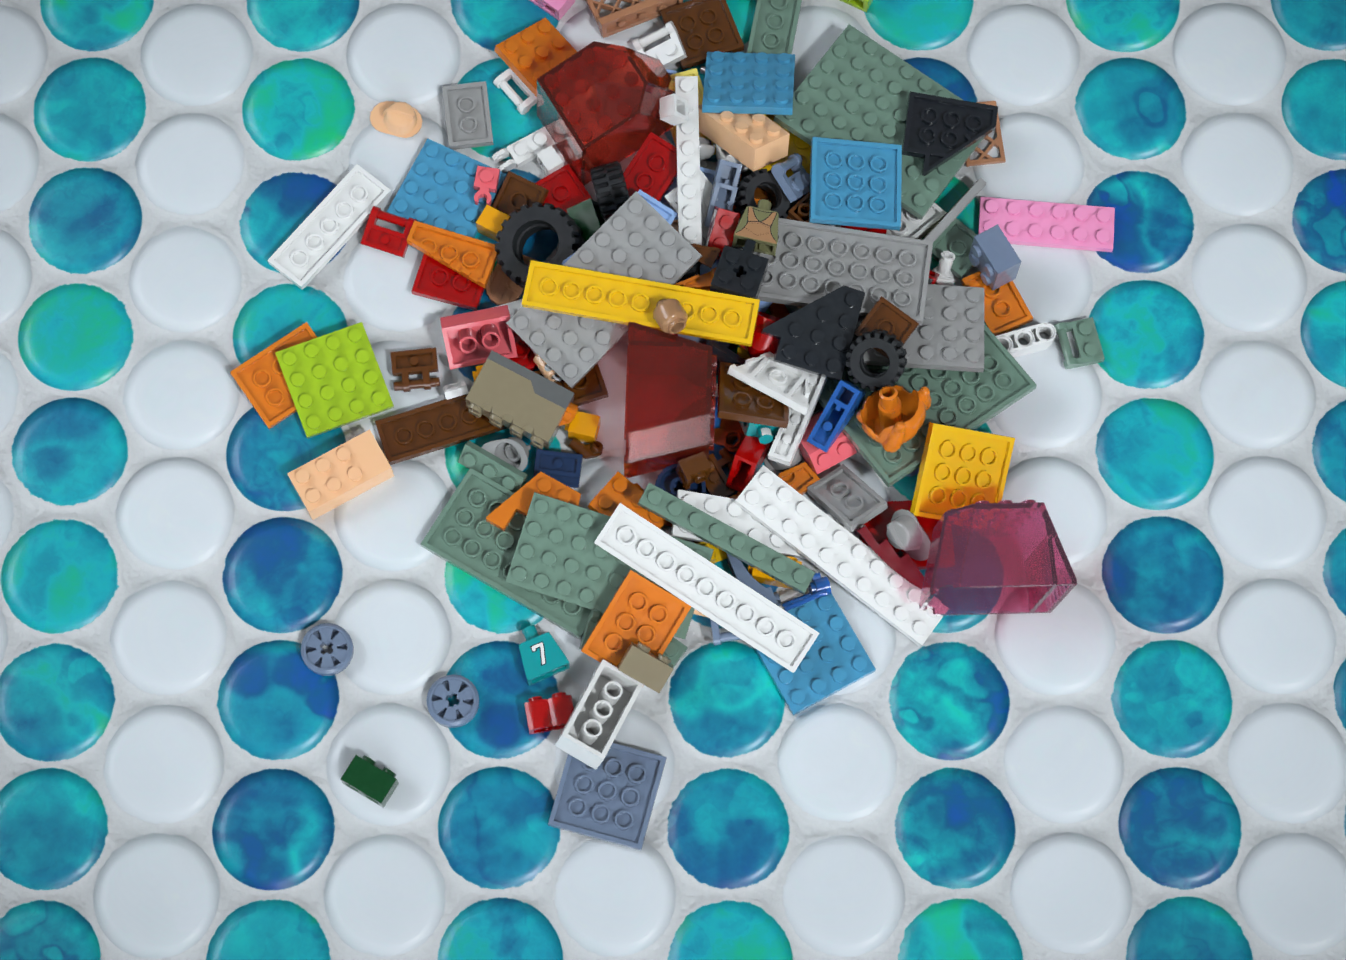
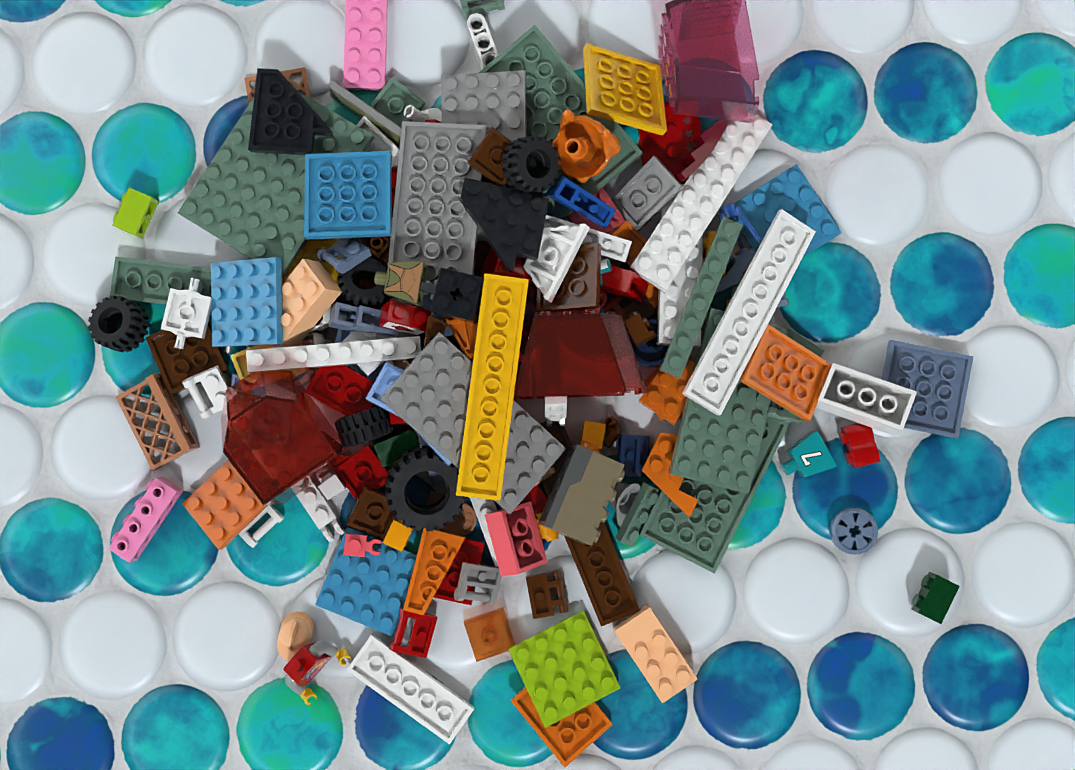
camera: 90 degrees left, 15 degrees up
sand blue wheel [301,623,354,676] -> none
light grey plate [442,81,494,150] -> none
white tile [443,380,469,400] -> none
dark tan brick [618,642,674,693] -> none
medium nougat head [653,299,688,334] -> none
white plate [659,93,688,126] -> none
light grey piece [887,509,932,561] -> none
orange plate [961,271,1033,336] -> none
sand blue brick [969,224,1022,291] -> none
none -> white plate [161,278,213,349]
none -> torso [283,641,351,705]
none -> light grey plate [454,562,501,605]
none -> clear orange tile [463,607,515,662]
none -> white hinge [545,396,567,427]

